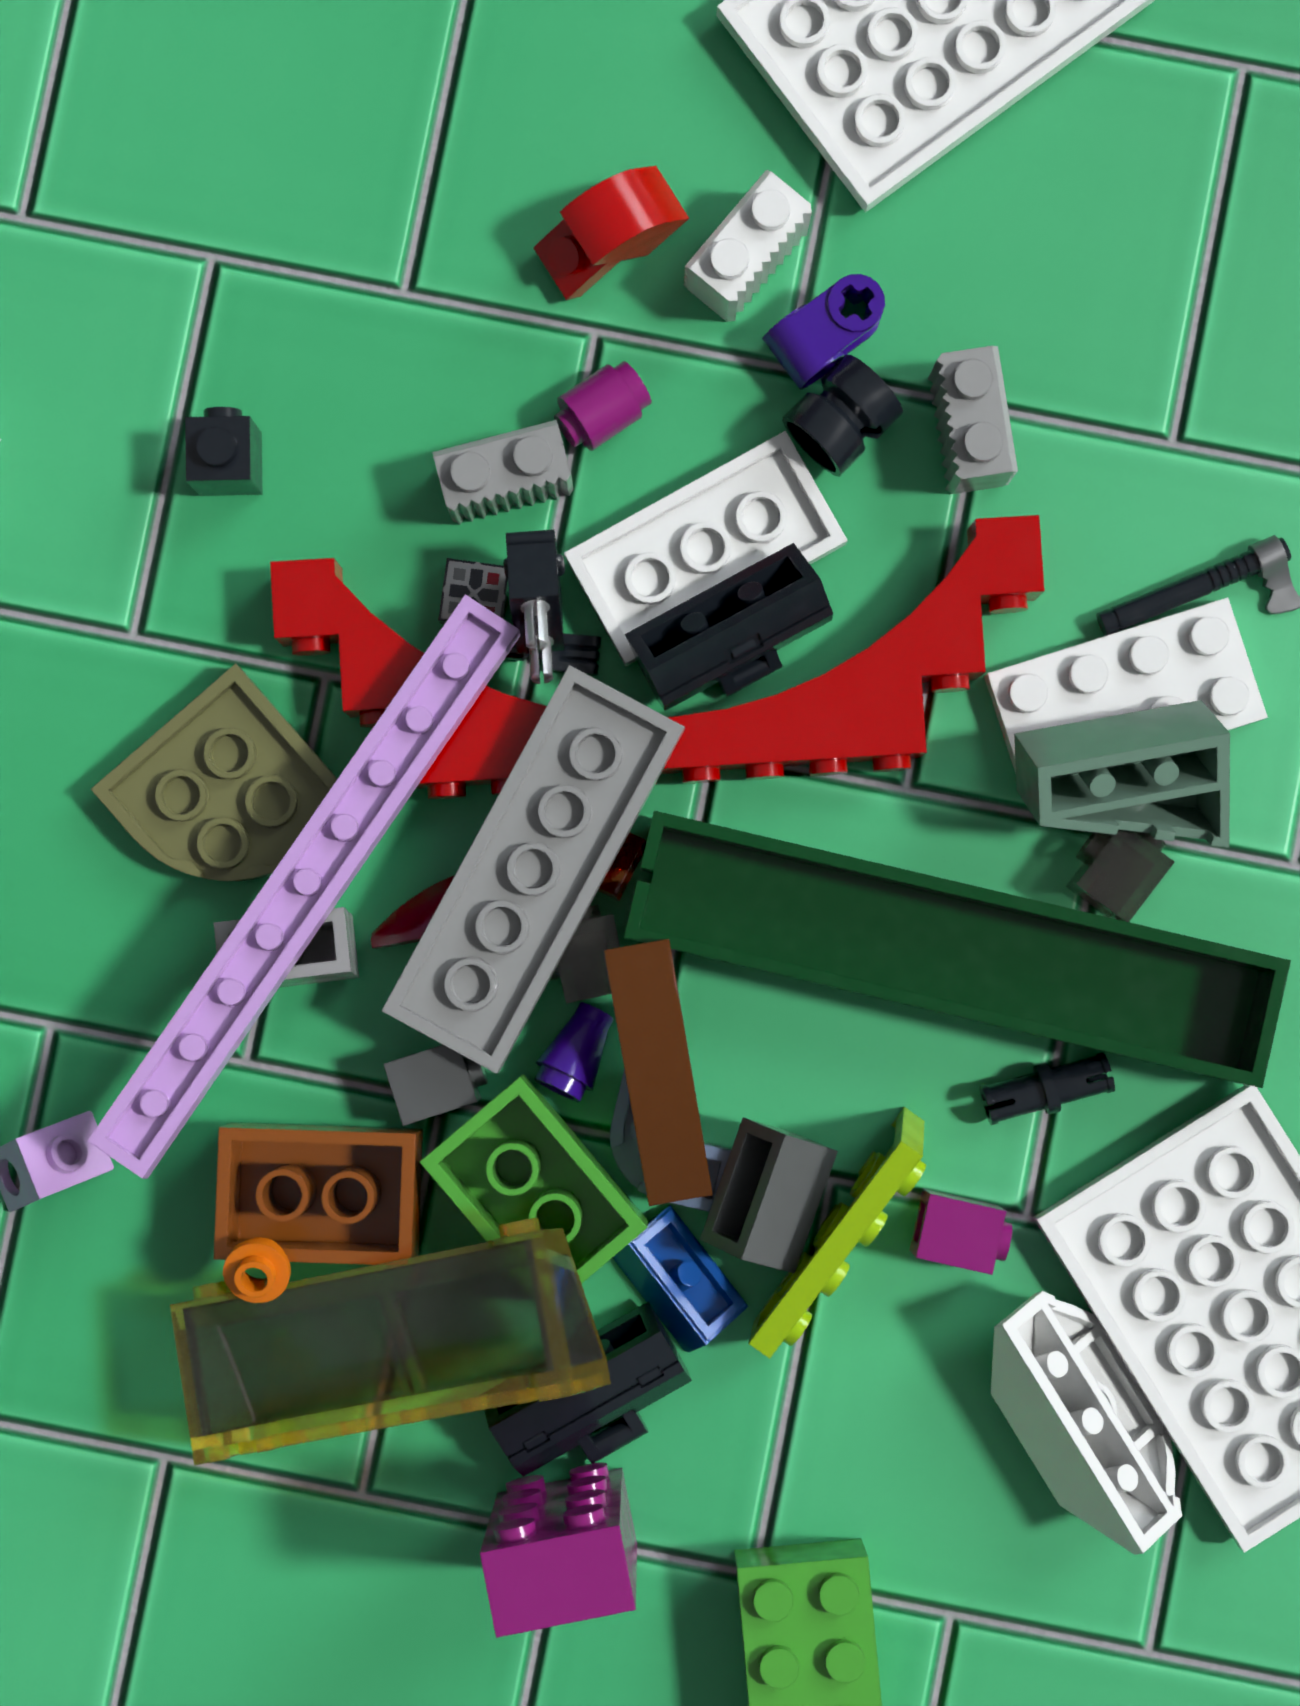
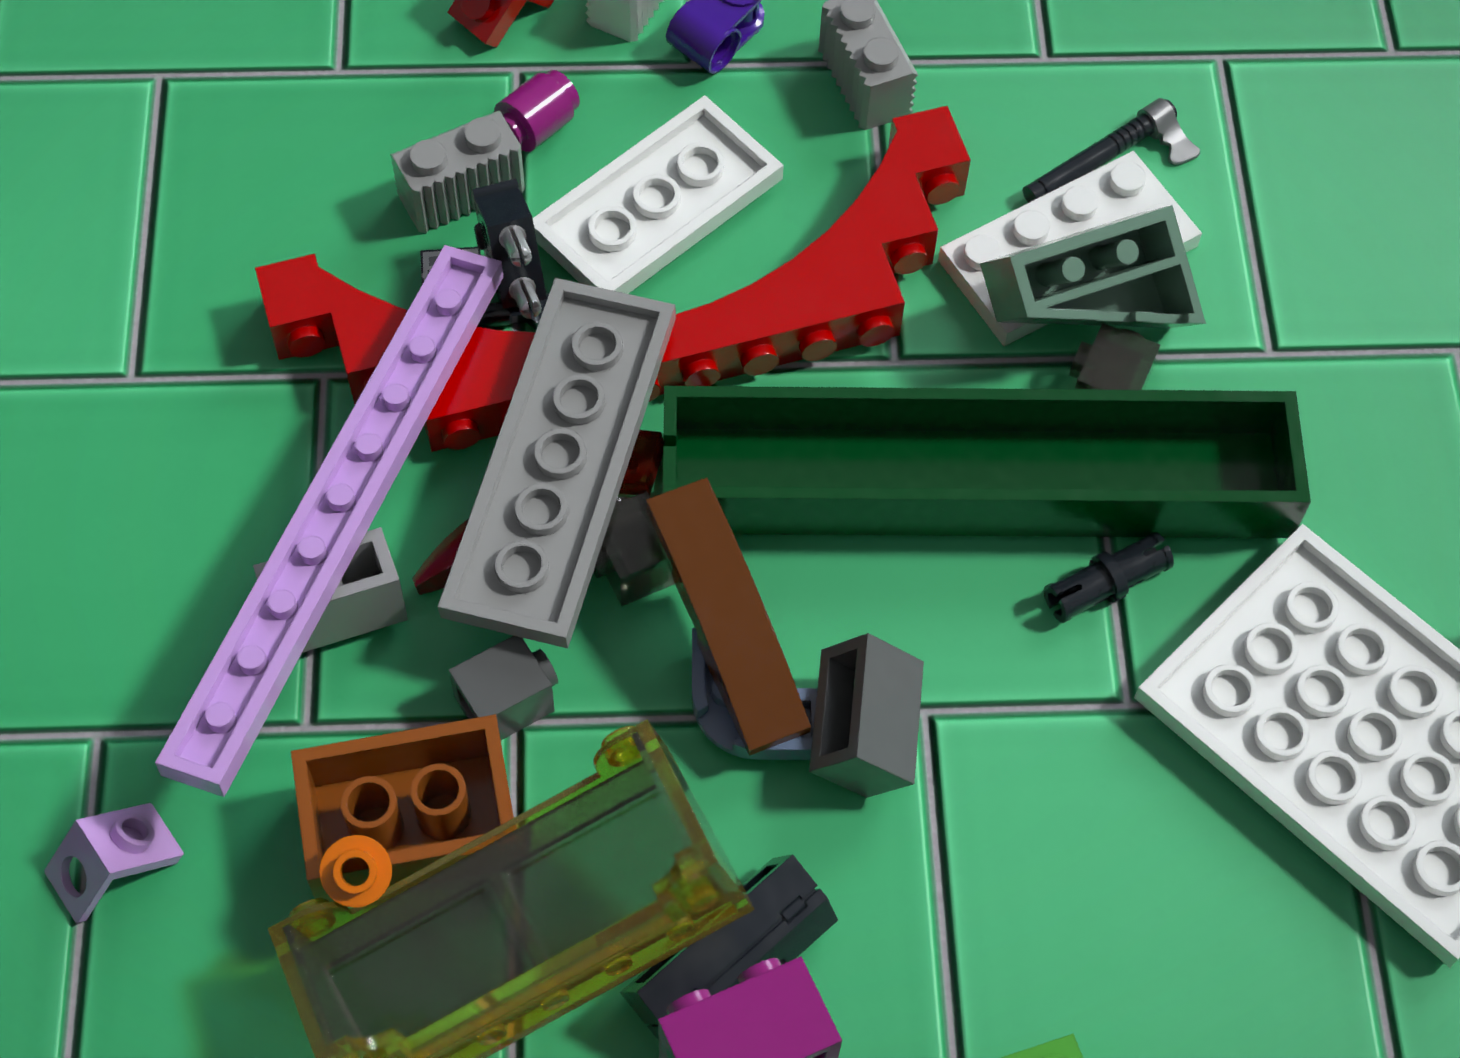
camera: 15 degrees left, 25 degrees down
olive plate [91,663,338,881] -> none
black brick [185,407,263,496] -> none
bright green brick [420,1074,648,1313] -> none
dark purple cone [534,1002,614,1102] -> none
blue slope [612,1205,749,1353] -> none
black piece [625,543,833,711] -> none
lime wing [748,1107,926,1359] -> none
black wheel [782,354,903,477] -> none
magenta brick [909,1188,1012,1275] -> none
white wedge [991,1291,1182,1555] -> none

